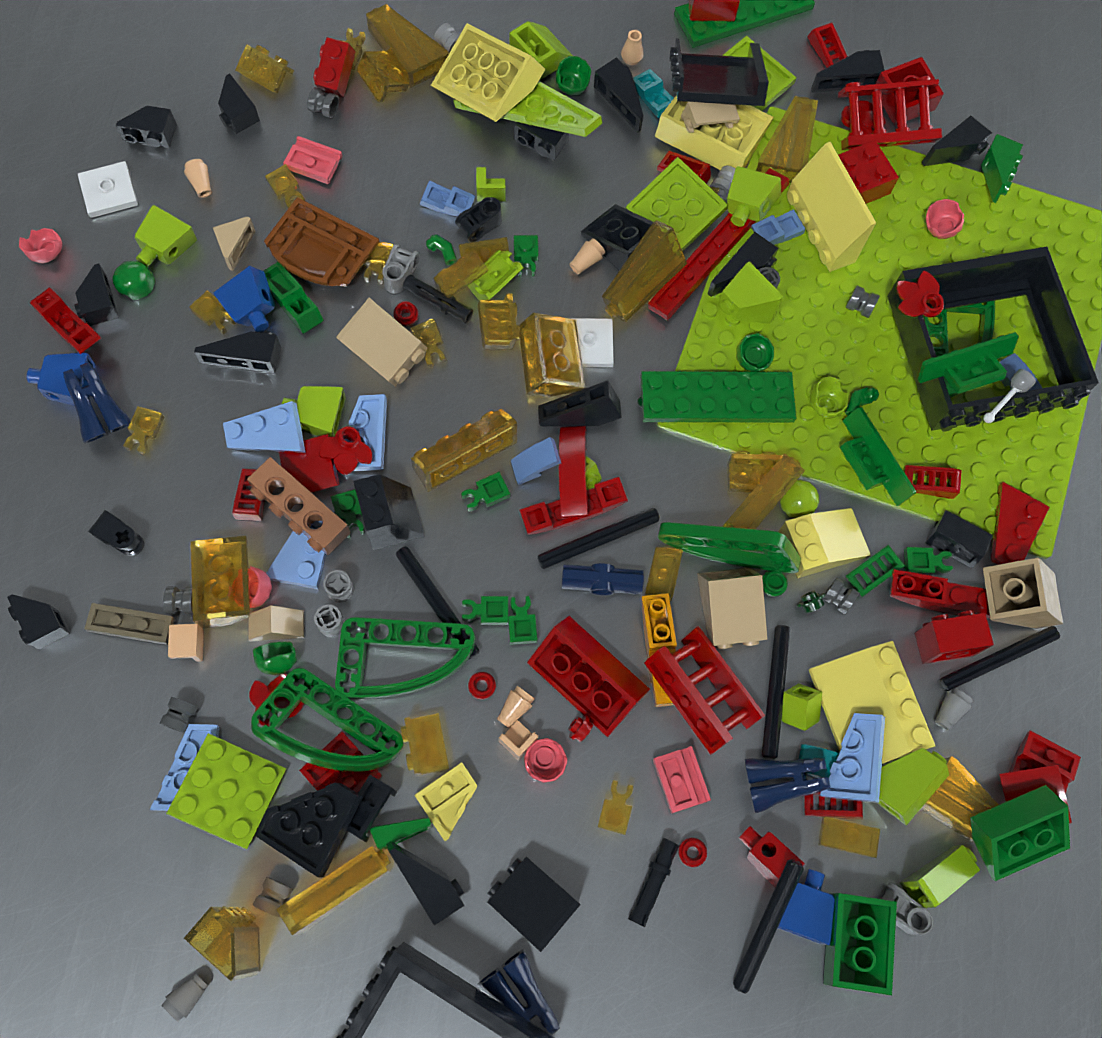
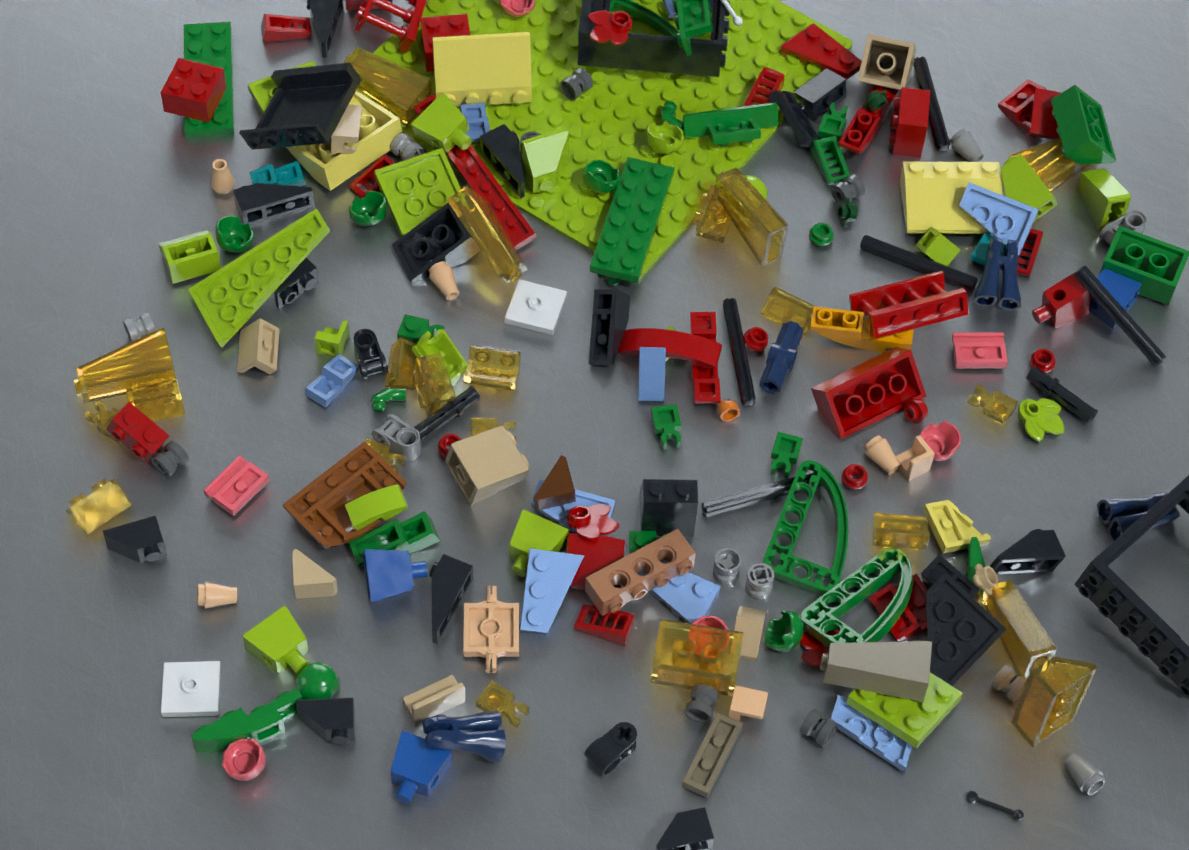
camera: 70 degrees left, 15 degrees down
red slope [29,287,101,354] -> none
black slope [116,106,177,148] -> none
clear yellow plate [189,291,236,335] -> none
clear yellow plate [265,164,305,208] -> none
clear yellow slope [411,409,517,492] -> none
light yellow slope [431,23,545,122] -> none
black slope [487,856,581,952] -> none
green plate [508,596,537,645] -> none
clear yellow slope [518,312,586,398] -> none
green beam [657,522,801,573] -> none
tan slope [697,567,767,649] -> none
light yellow slope [779,508,871,579] -> none
clear yellow plate [818,816,880,858] -> none
red plate [841,100,886,135] -> none
none -> green slope [191,688,303,752]
none -> tan panel [237,318,280,374]
none -> lime slope [345,484,408,530]
none -> green hair [348,191,386,227]
none -> tan panel [403,675,466,725]
none -> light nougat plate [463,585,519,674]
none -> reddish brown slope [534,455,576,510]
none -> orange hinge [718,399,740,422]
none -> red plate [743,327,768,351]
none -> black plate [769,90,819,148]
none -> dark tan slope [820,641,932,702]
none -> dark green plate [863,90,888,112]
none -> black hinge [966,791,1024,821]
none -> tan plate [973,564,998,595]
none -> lime plate [1017,398,1064,442]

